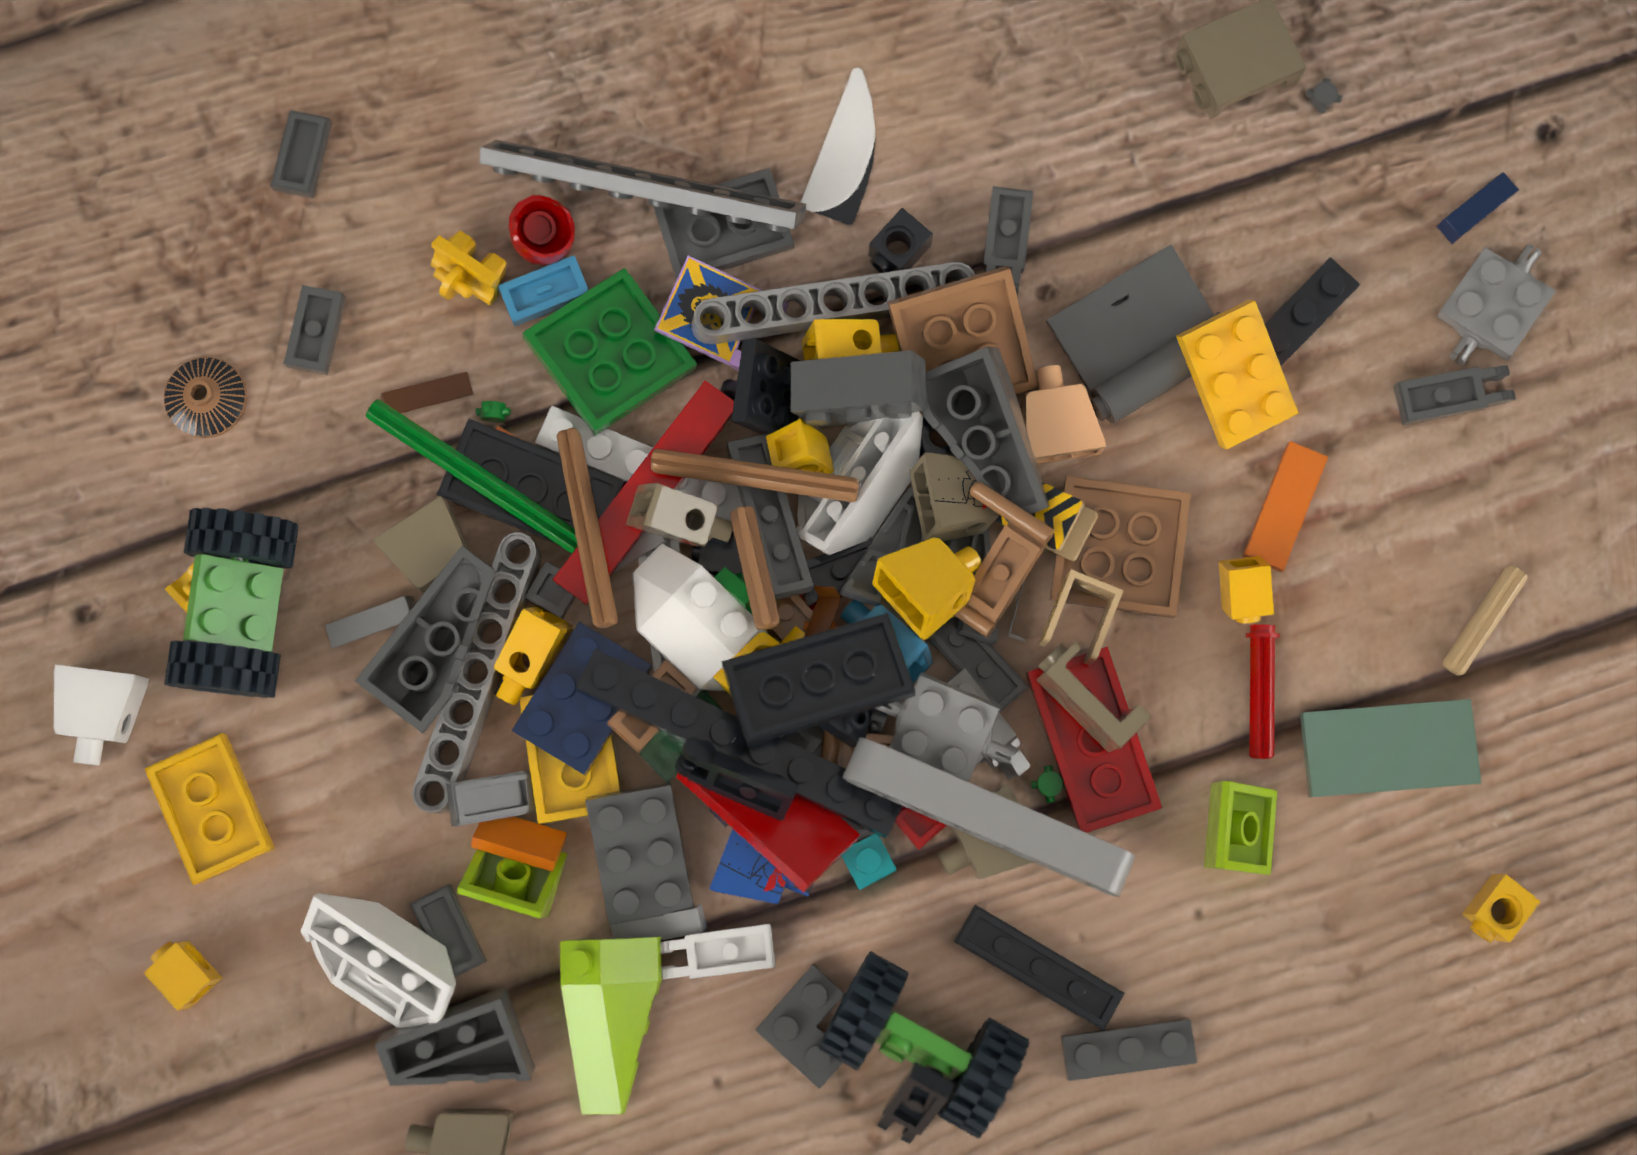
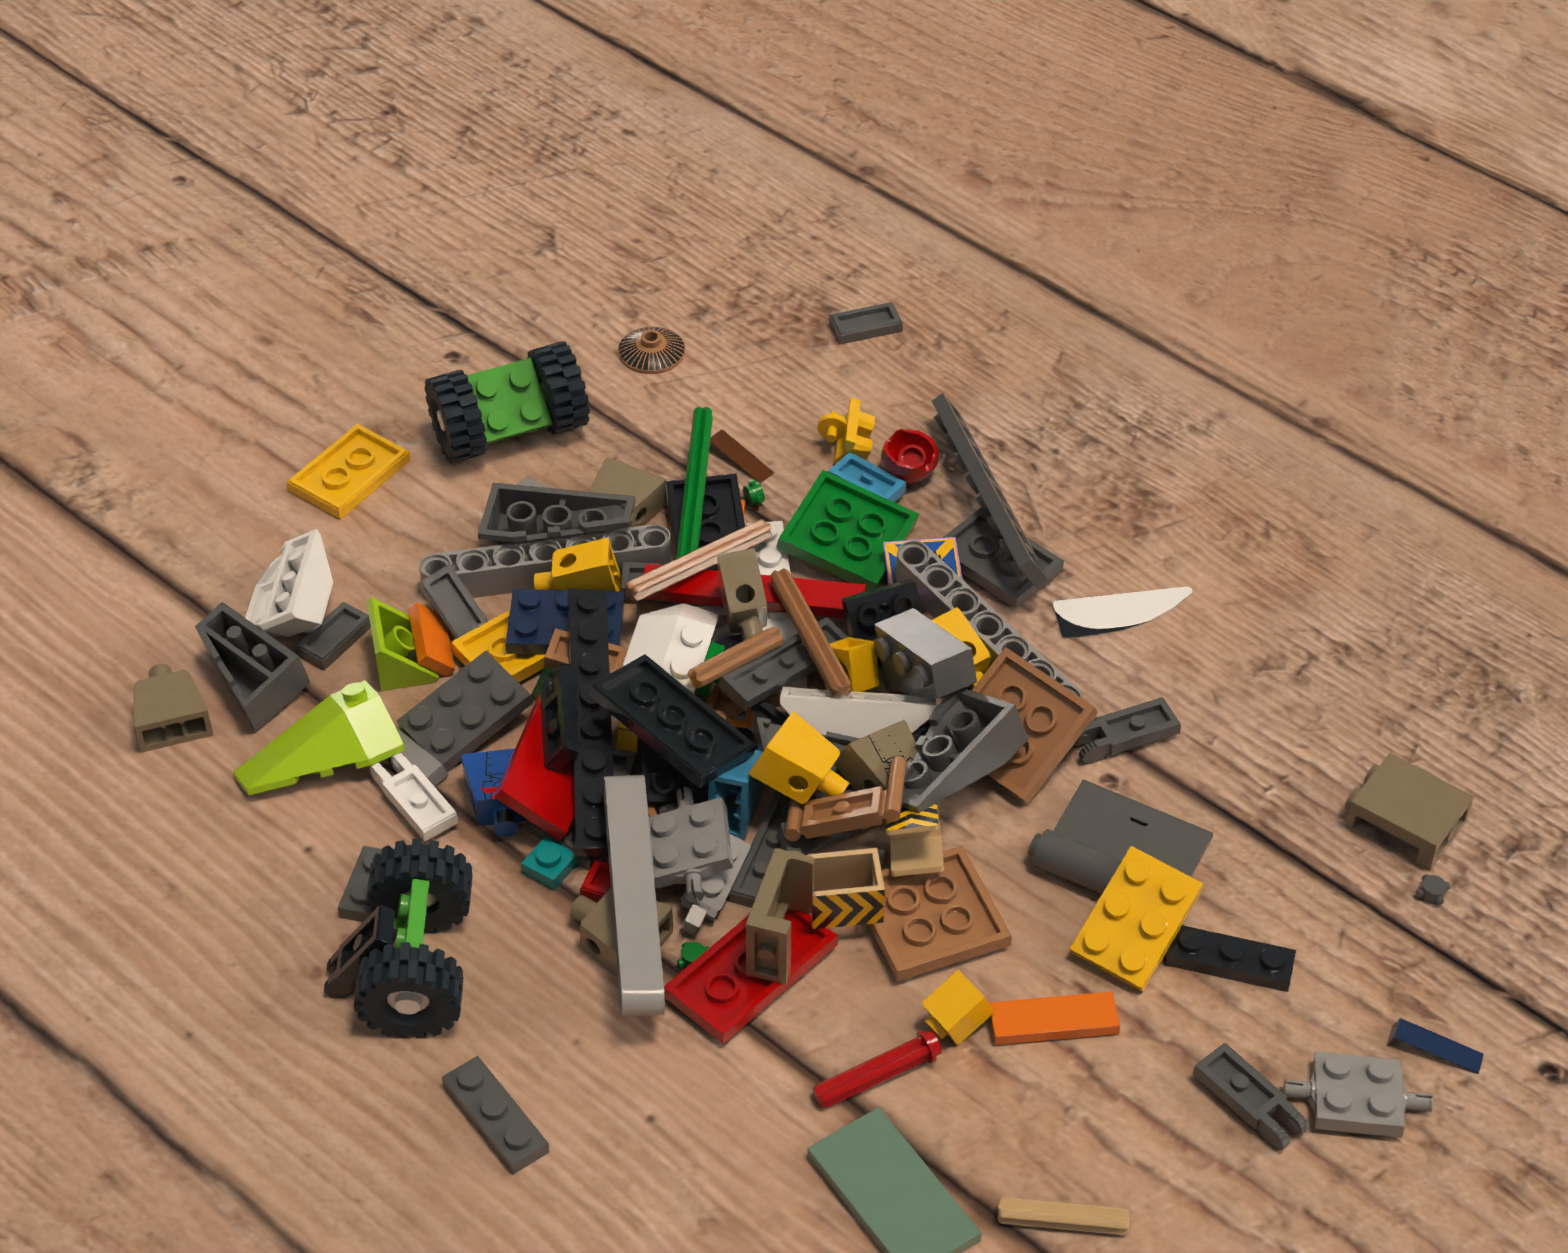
camera: 60 degrees right, 35 degrees down
white torso [54,665,149,766] -> none
yellow brick [143,941,223,1011] -> none
dark grey plate [283,285,346,375] -> none
black brick [868,208,933,273] -> none
black tile [953,904,1125,1031] -> none
light nougat torso [1022,365,1106,465] -> none
lime slope [1204,781,1278,875] -> none

